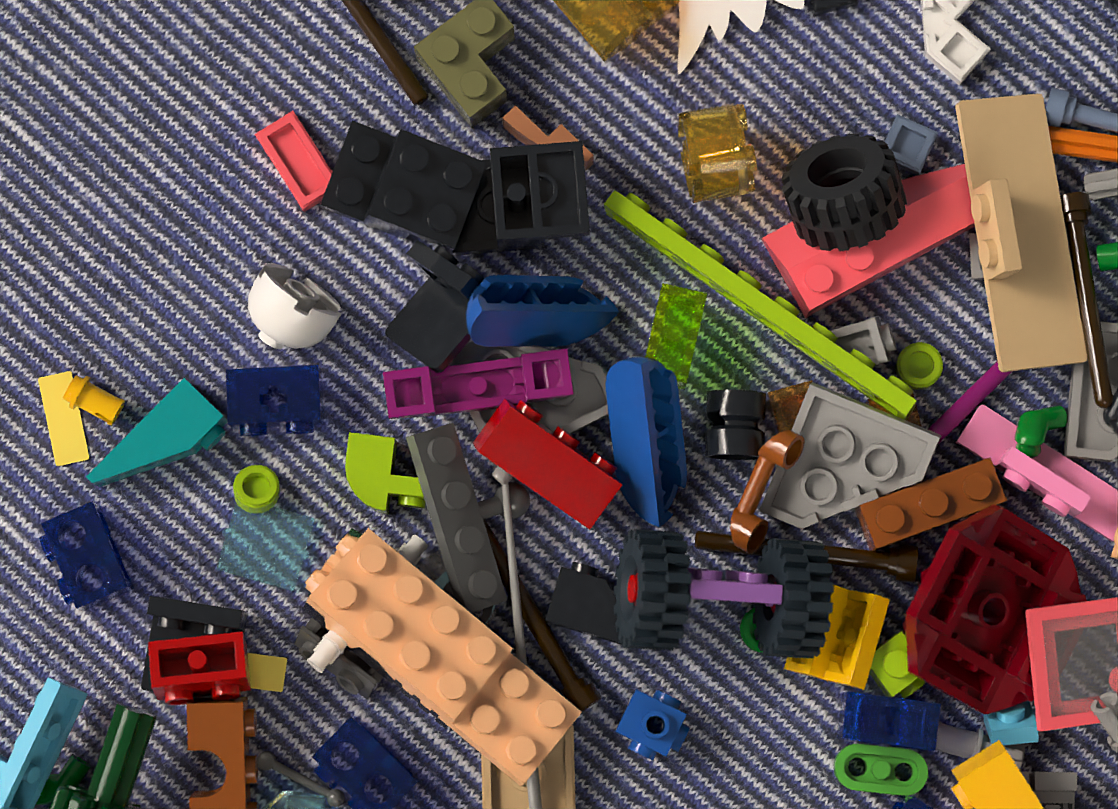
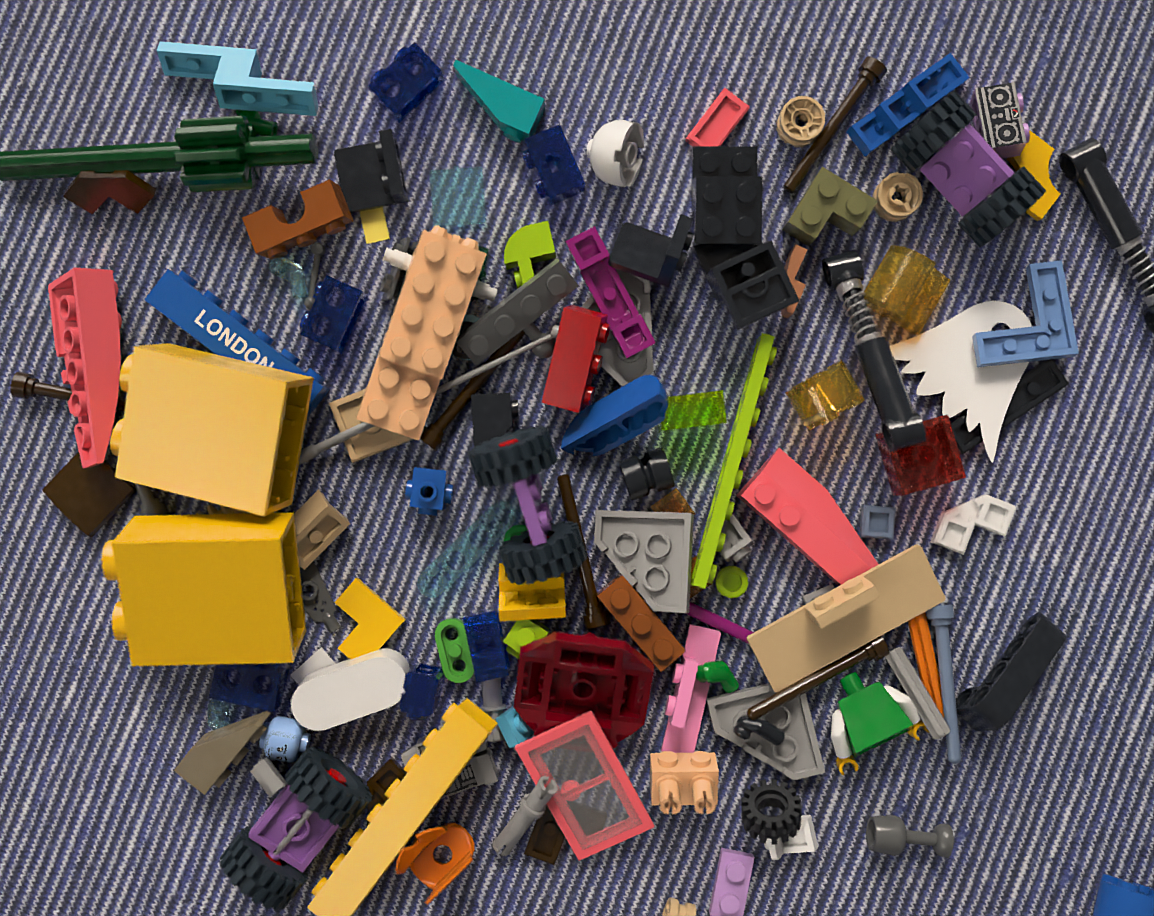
camera: 65 degrees right, 5 degrees up
light yellow sticker [38,371,89,466] -> none
yellow pin [63,375,125,426] -> none
red brick [148,632,251,705] -> none
lime tile [233,465,280,514] -> none
blue brick [466,275,619,347] -> none
dark orange bar [730,430,804,554] -> none
black tyre [781,134,907,251] -> none
none -> clear light blue beam [417,501,517,598]
none -> tan wheel [777,96,825,147]
none -> black piece [822,250,926,452]
none -> clear red brick [875,414,966,496]

